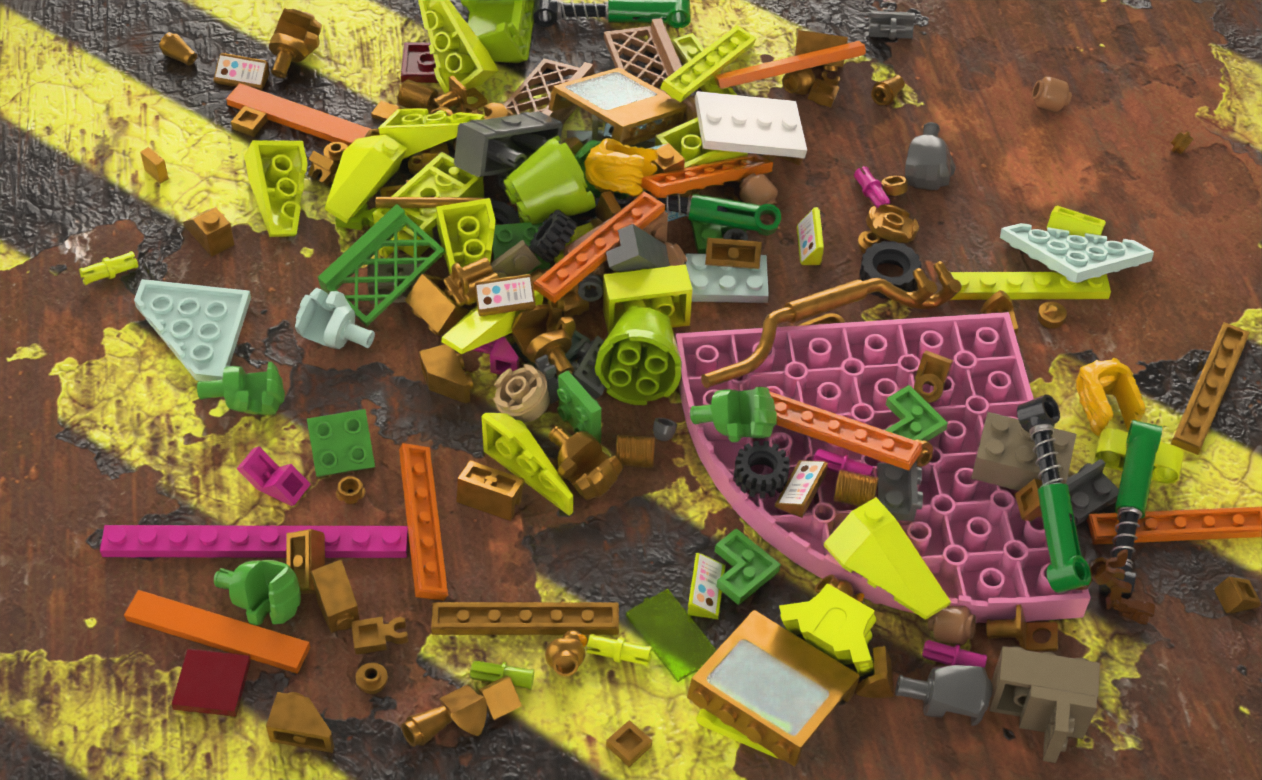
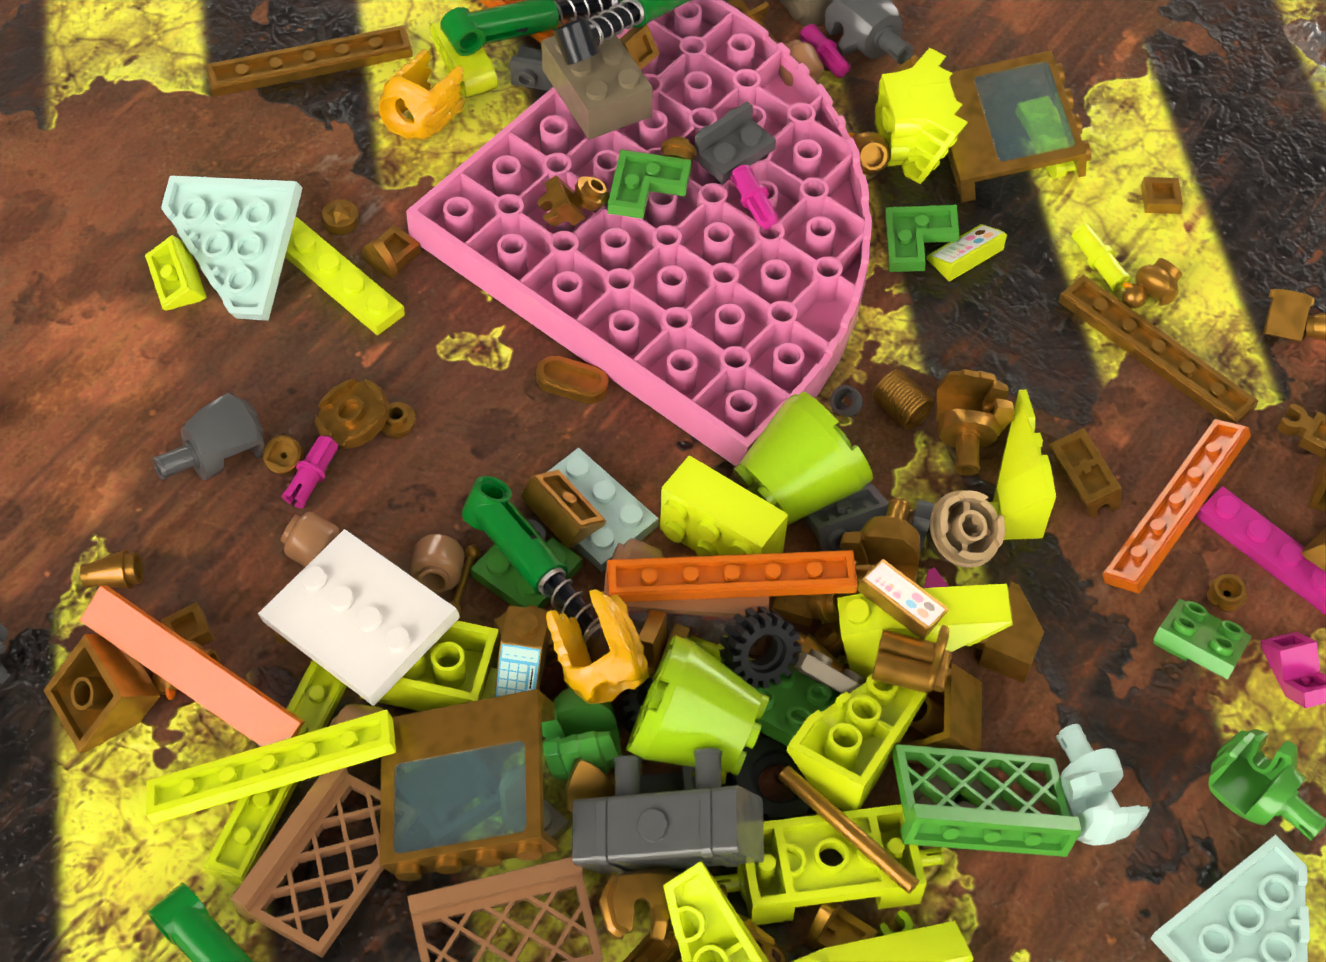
camera: 135 degrees left, 5 degrees up
lime axle [470,661,535,690] -> none
pearl gold tile [478,676,522,720] -> none
bright green plate [557,371,602,444] -> none
dark grey piece [606,224,670,272] -> none
clear neon green piece [626,589,717,682] -> none
orange plate [641,154,773,198] -> none
bright green piece [690,387,777,443] -> none
pearl gold piece [701,261,962,388] -> none
black tyre [734,441,790,499] -> none
orange tile [769,391,922,471] -> none
slope [775,460,828,518] -> none
slope [797,207,824,265] -> none
neon yellow wedge [824,497,951,620] -> none
pearl gold piece [834,469,879,506] -> none
black tyre [859,241,921,300] -> none
none -> medium nougat head [280,512,339,567]

